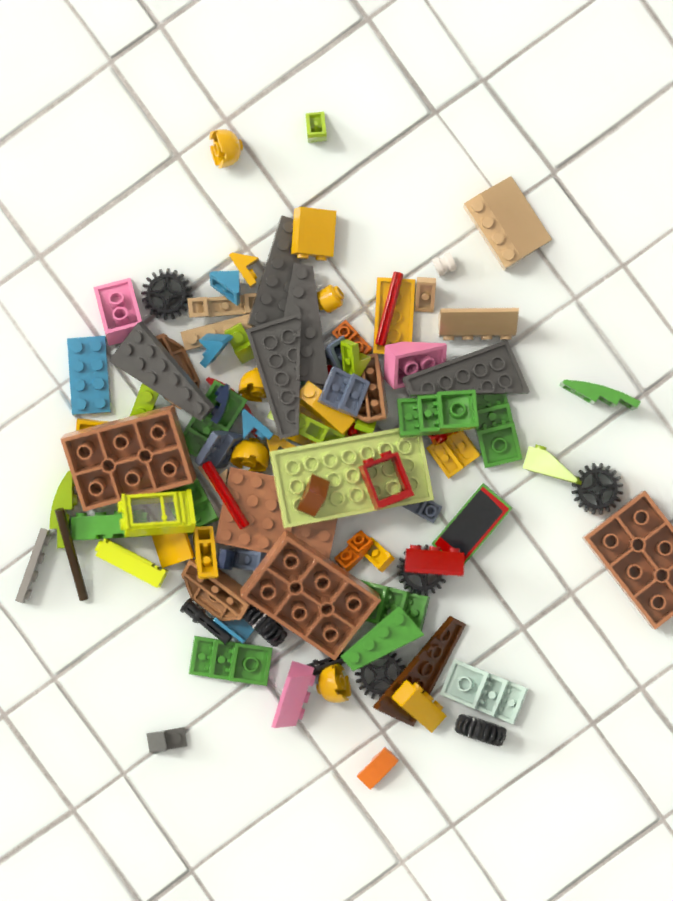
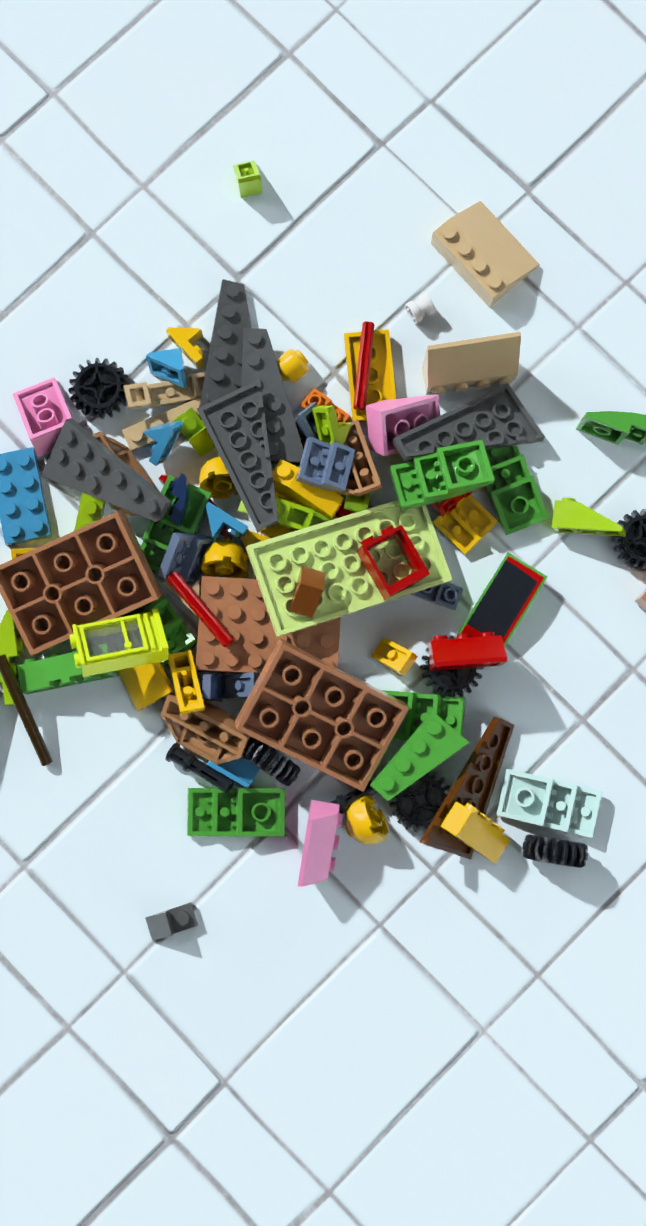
camera: 10 degrees left, 5 degrees down
neon yellow door [95,538,169,588] -> none
yellow cylinder [209,129,243,169] -> none
yellow brick [291,207,337,261] -> none
orange slope [334,530,374,572] -> none
orange slope [357,747,399,790] -> none
tan slope [415,277,436,313] -> none

